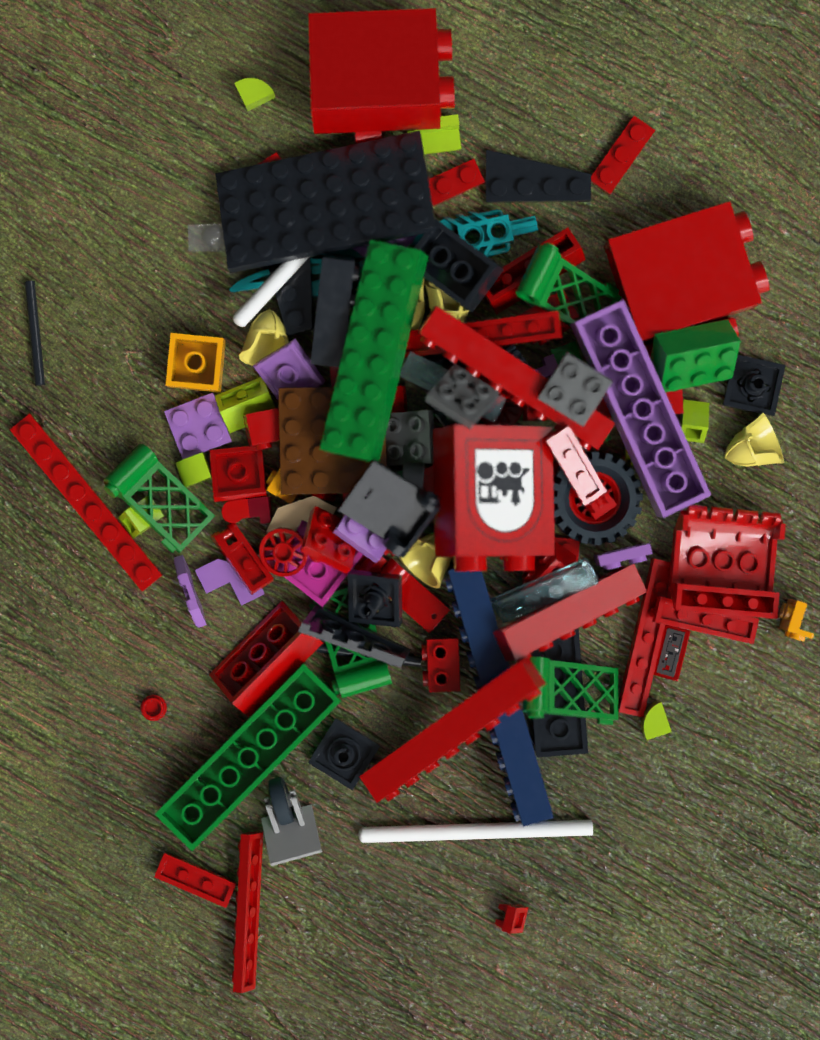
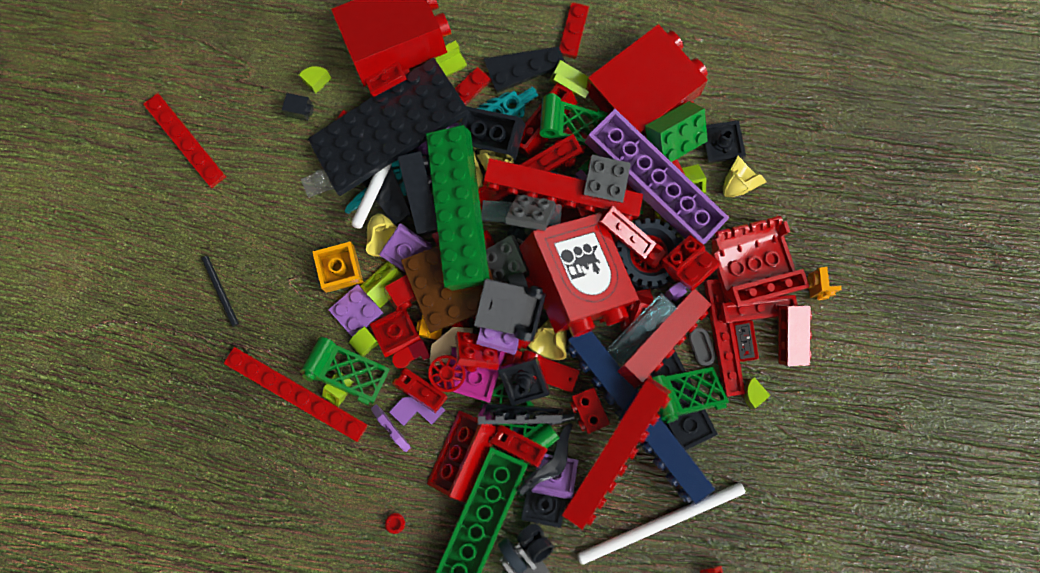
camera: 20 degrees left, 10 degrees down
none -> red plate [143,93,227,188]
none -> black brick [282,93,314,121]
none -> red plate [365,62,407,97]
none -> red plate [489,424,547,468]
none -> black piece [516,423,573,496]
none -> black wheel [517,523,554,564]
none -> medium lavender tile [532,454,578,500]
none -> lime panel [549,60,589,99]
none -> red brick [662,235,720,291]
none -> dark grey tile [688,328,716,366]
none -> brick [778,305,812,366]

